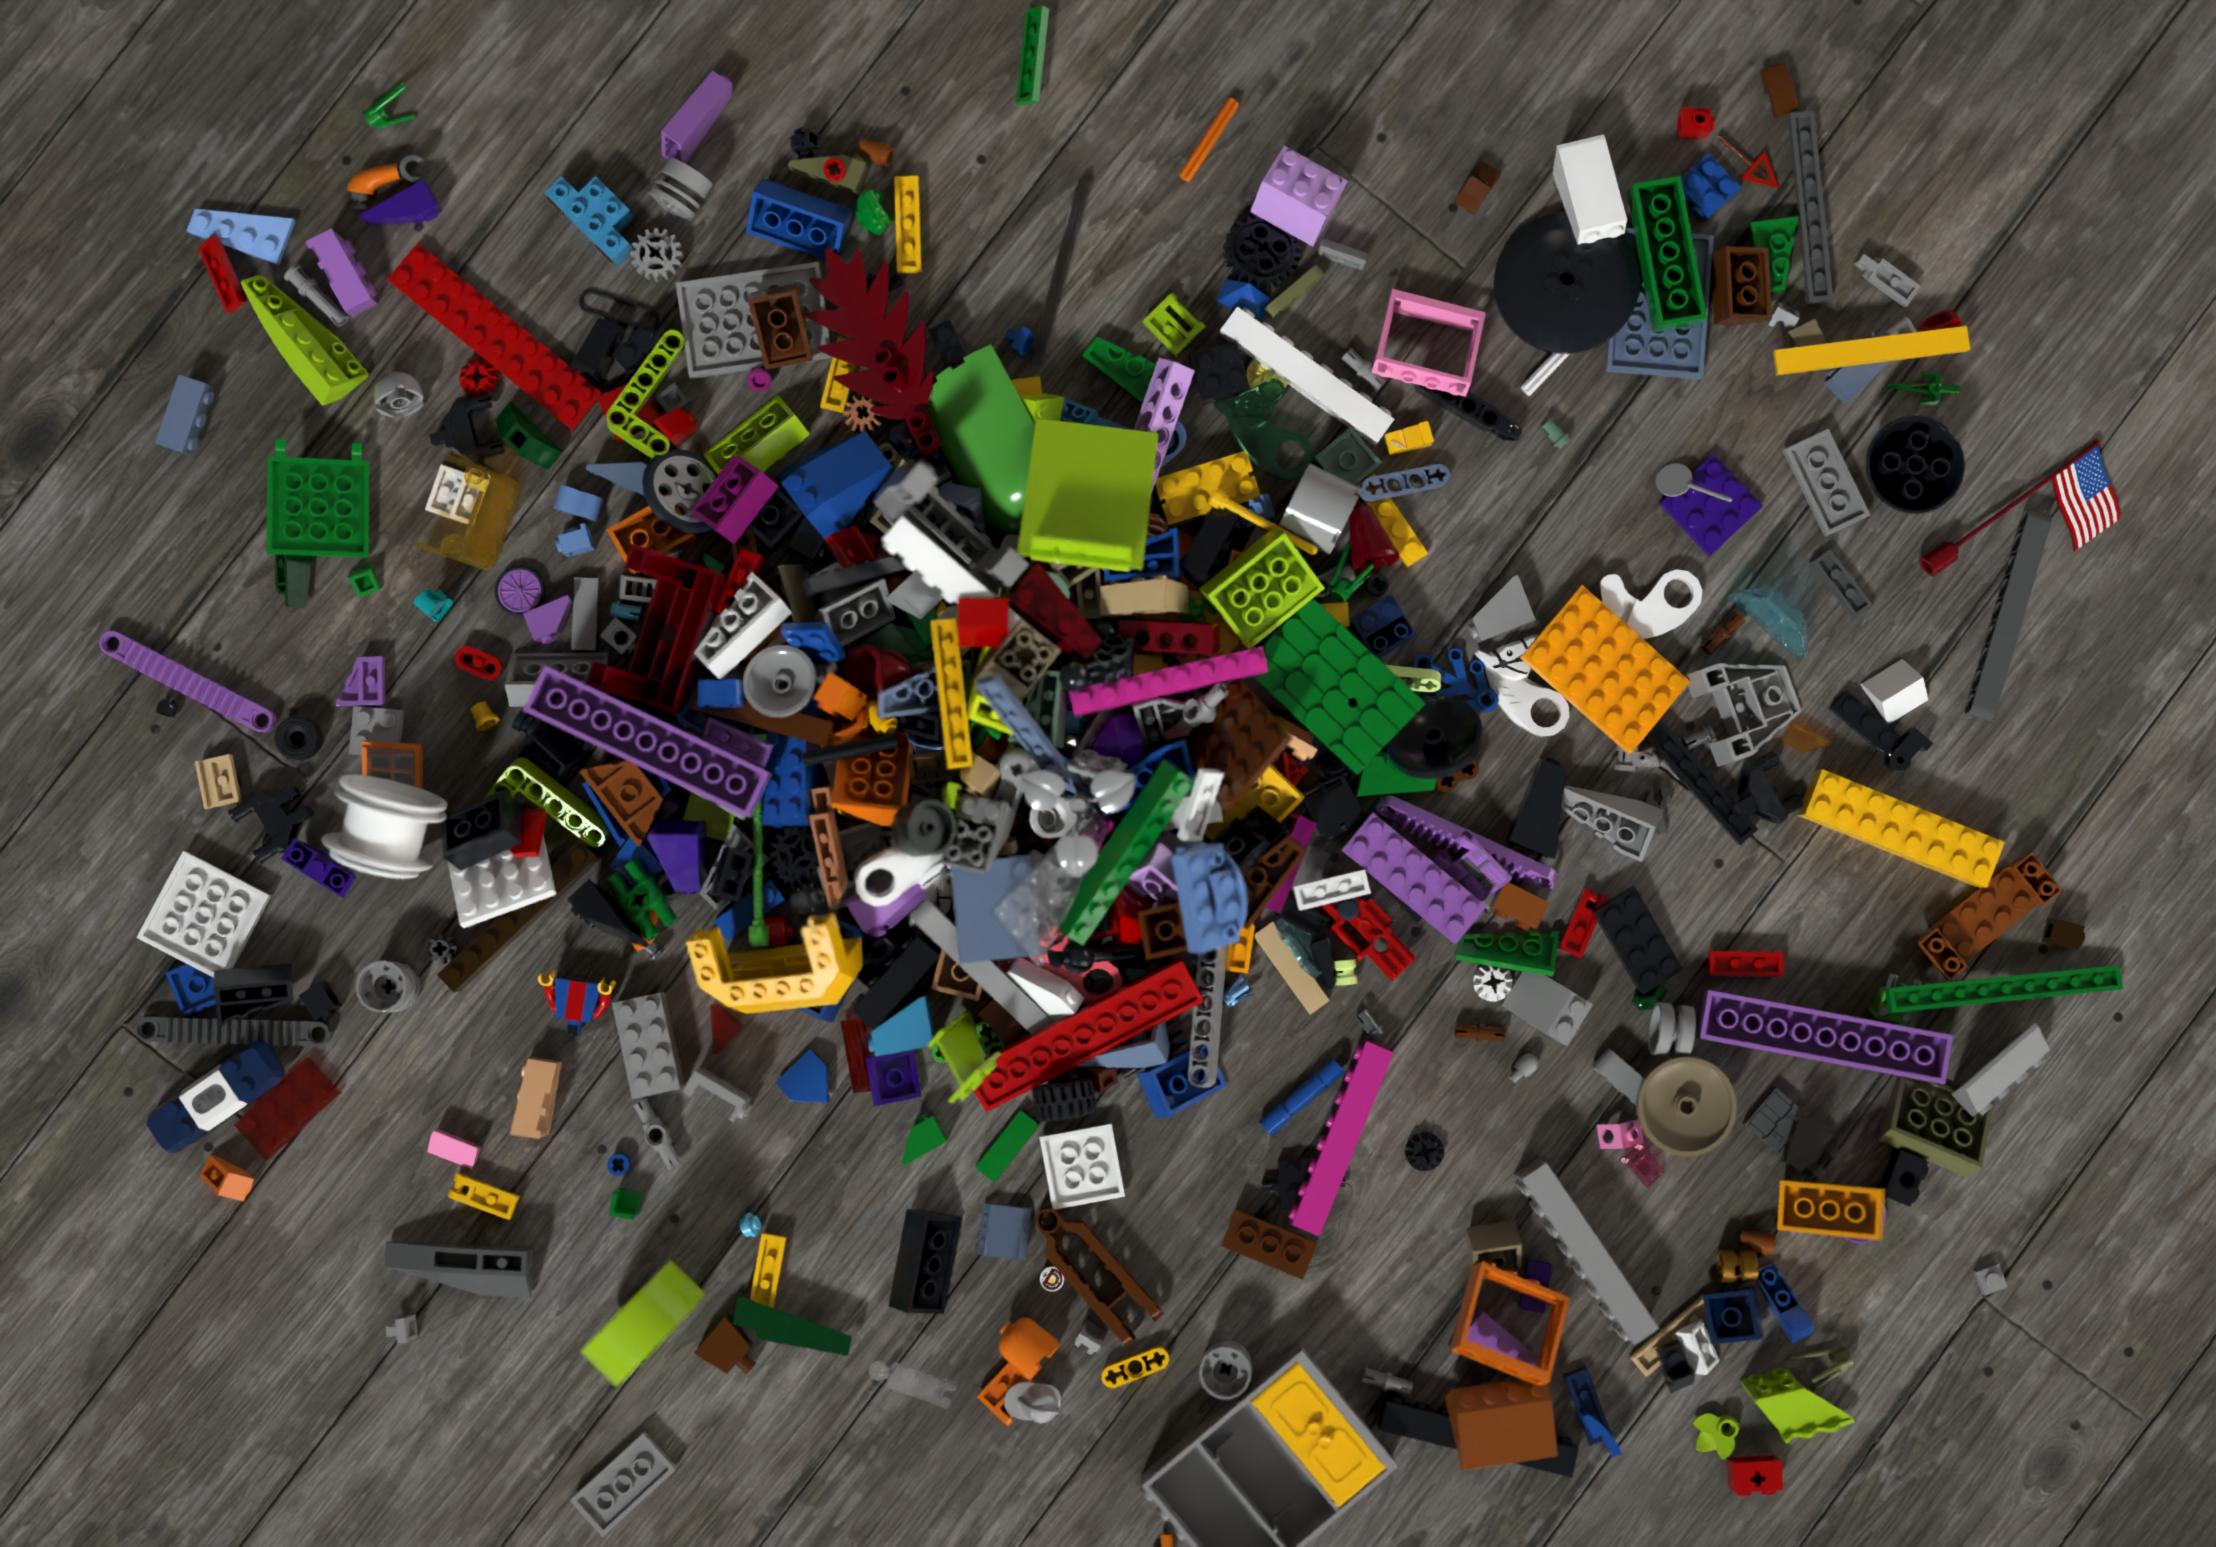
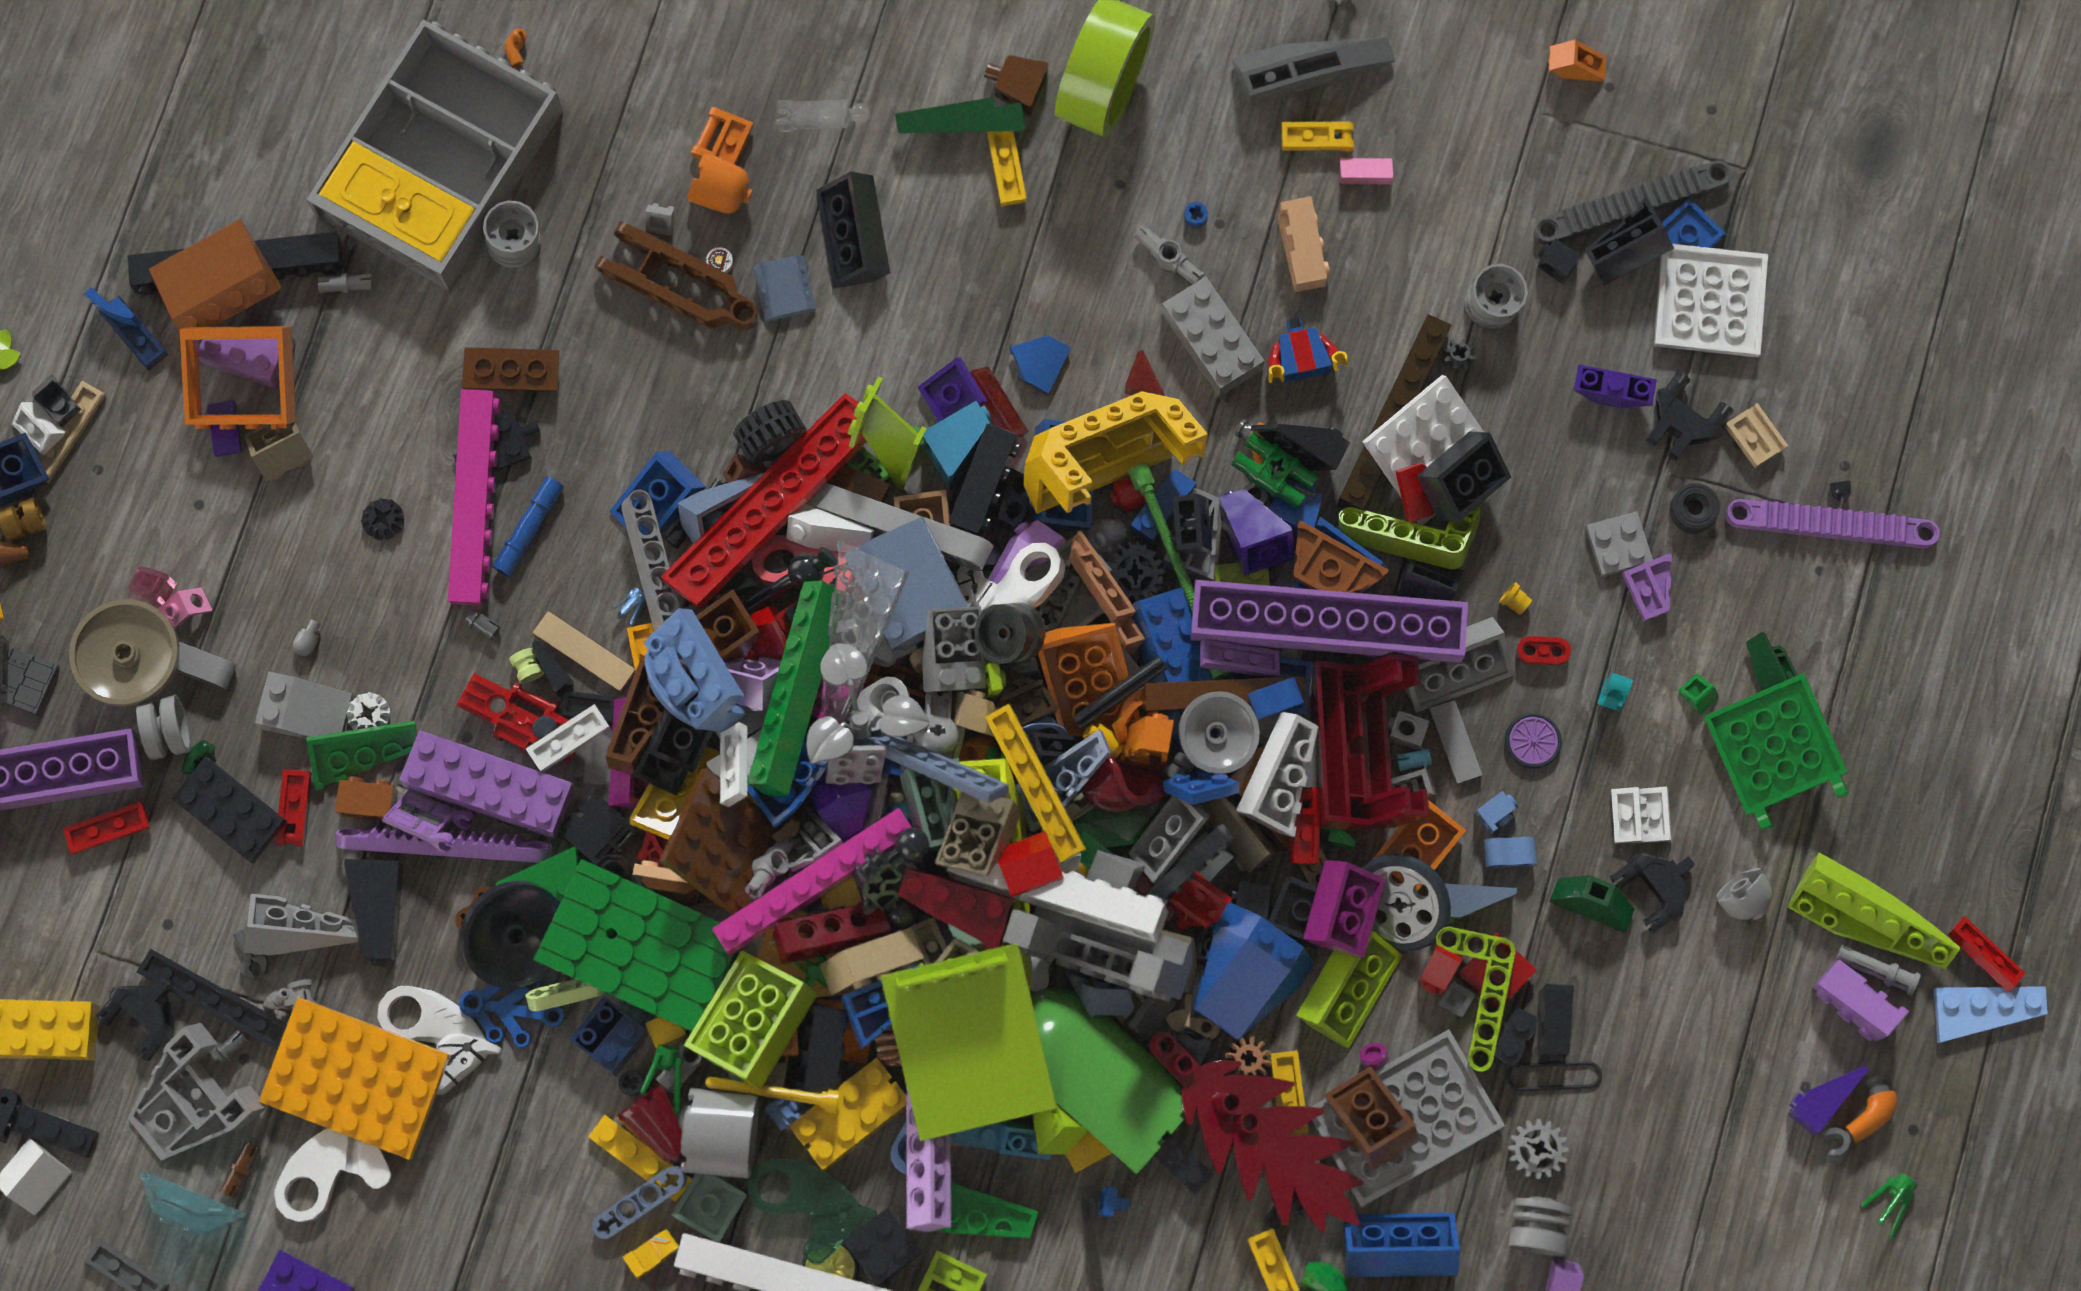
camera: 160 degrees right, 10 degrees down
dark blue piece [147,1040,285,1153] -> none
sand blue brick [155,374,214,456] -> none
clear red plate [234,1058,342,1161] -> none
white wheel [321,775,448,879] -> none
clear piece [361,740,423,789] -> none
red plate [387,243,603,431] -> none
clear yellow windscreen [414,454,521,570] -> none
red gear [458,358,498,397] -> none
black wheel [512,708,546,737] -> none
medium lavender slope [523,595,573,644] -> none
dark azure piece [544,176,635,267] -> none
green panel [609,1188,643,1220] -> none
light grey panel [682,1067,753,1122] -> none
medium azure plate [739,1213,761,1237] -> none
green slope [902,1113,948,1166] -> none
green tile [975,1110,1040,1182] -> none
light grey piece [1004,1382,1061,1424] -> none
white plate [1039,1123,1125,1210] -> none
yellow beam [1101,1346,1169,1388] -> none
clear light blue tile [1275,917,1321,978] -> none
reddish brown pin [1455,1022,1506,1042] -> none
light grey slope [1468,575,1536,643] -> none
light grey brick [1514,1158,1659,1345] -> none
clear orange tile [1781,720,1833,753] -> none

